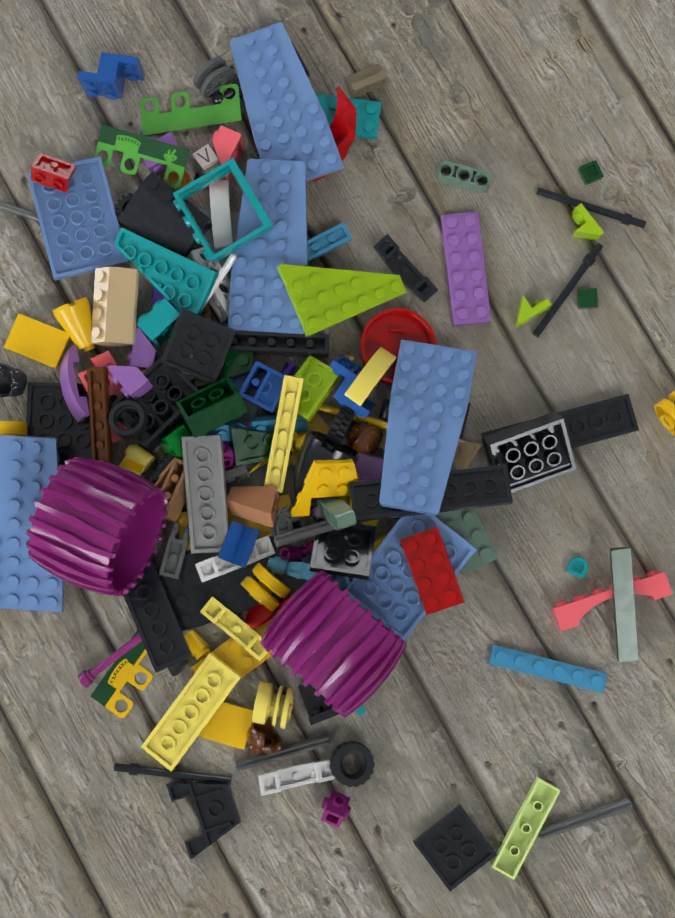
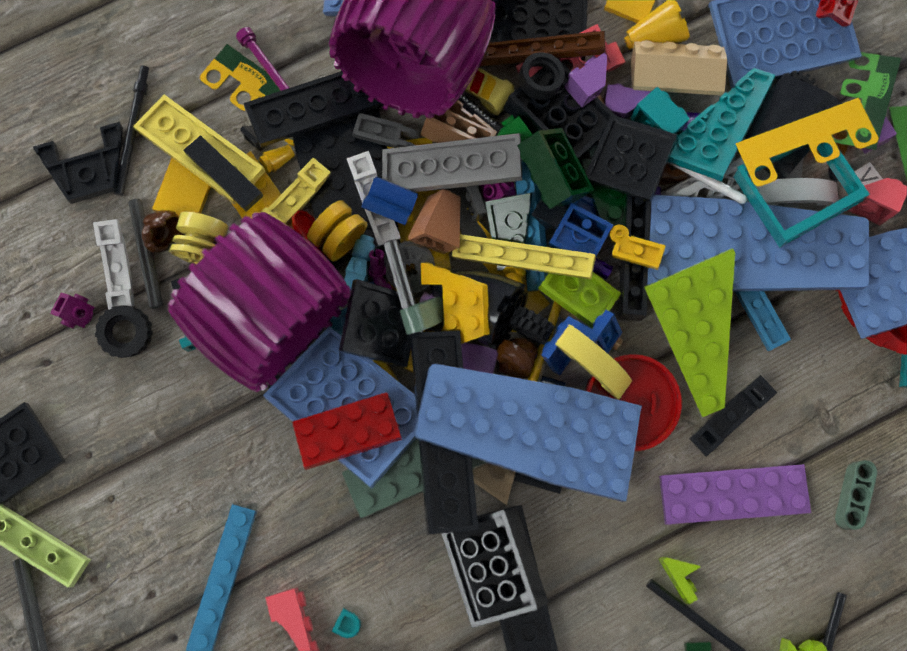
camera: 85 degrees right, 5 degrees down
medium lavender slope [60,345,90,422] -> none
none -> black tile [183,135,263,212]
none -> yellow hinge [610,225,666,270]
none -> yellow piece [735,98,878,186]

